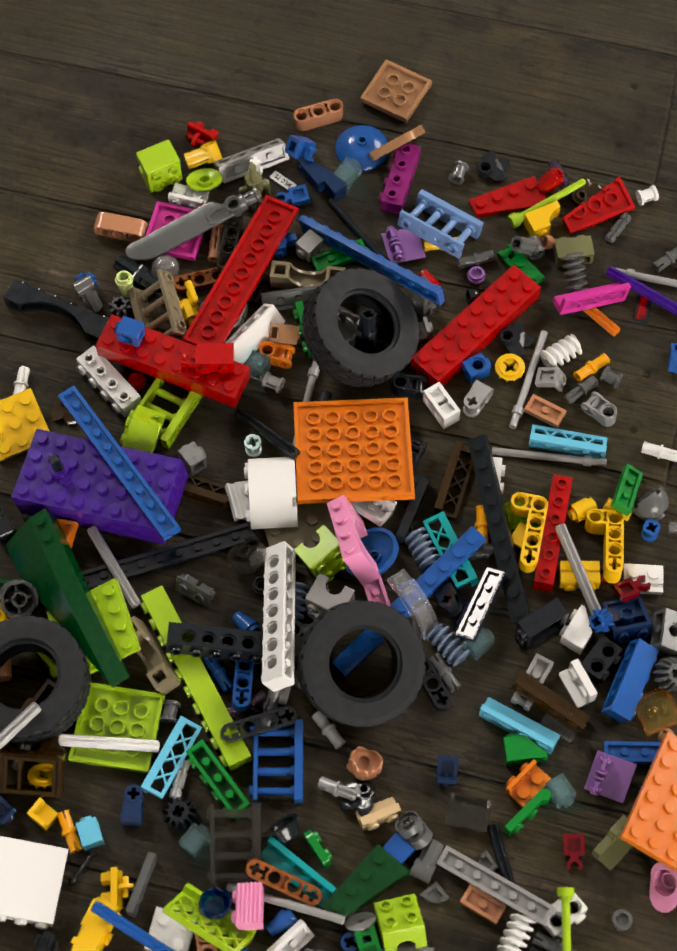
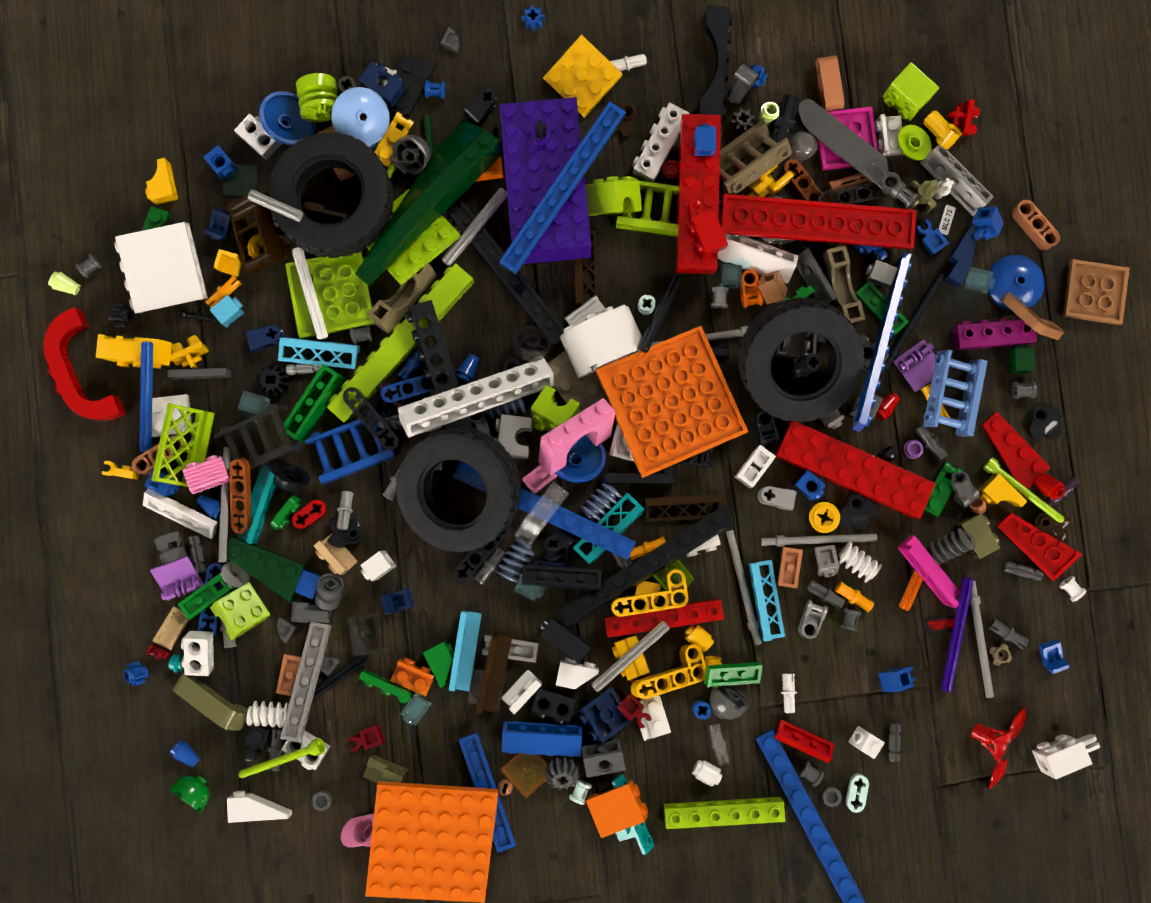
camera: 65 degrees right, 20 degrees up
dark grey hinge [174,574,216,608] -> none
flat silver brick [178,441,208,476] -> none
hair [198,887,232,920] -> none
nougat hair [347,746,383,781] -> none
medium lavender hinge [584,750,637,803] -> none
blue gear [588,608,614,633] -> none
none -> red beam [292,500,327,529]
none -> white brick [360,551,396,581]
none -> dark green brick [1009,344,1035,373]

